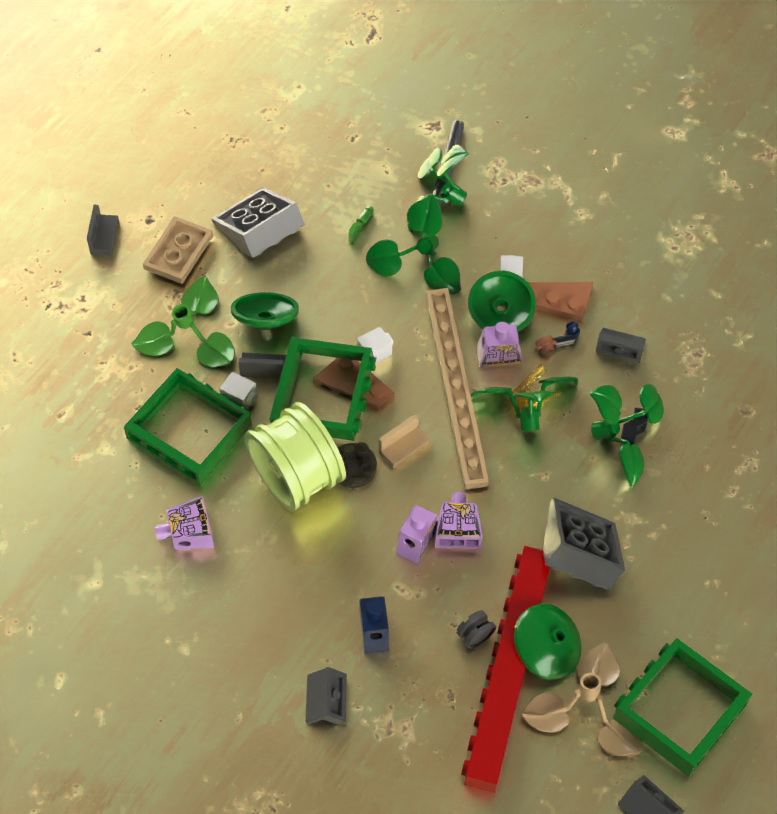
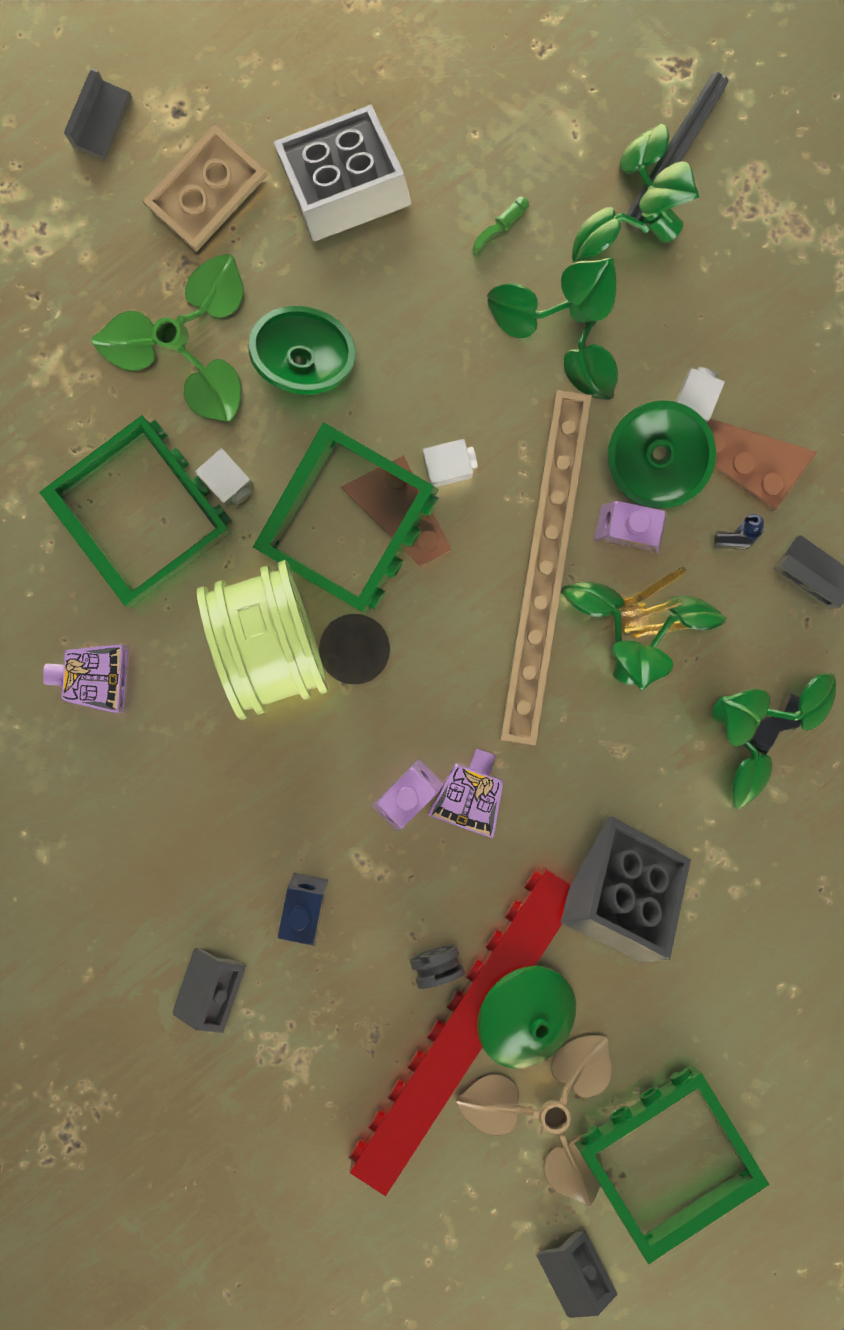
camera: 20 degrees right, 30 degrees up
dark grey panel [238,352,286,379] -> none
tan panel [379,414,430,469] -> none
nougat plate [535,335,557,355] -> none

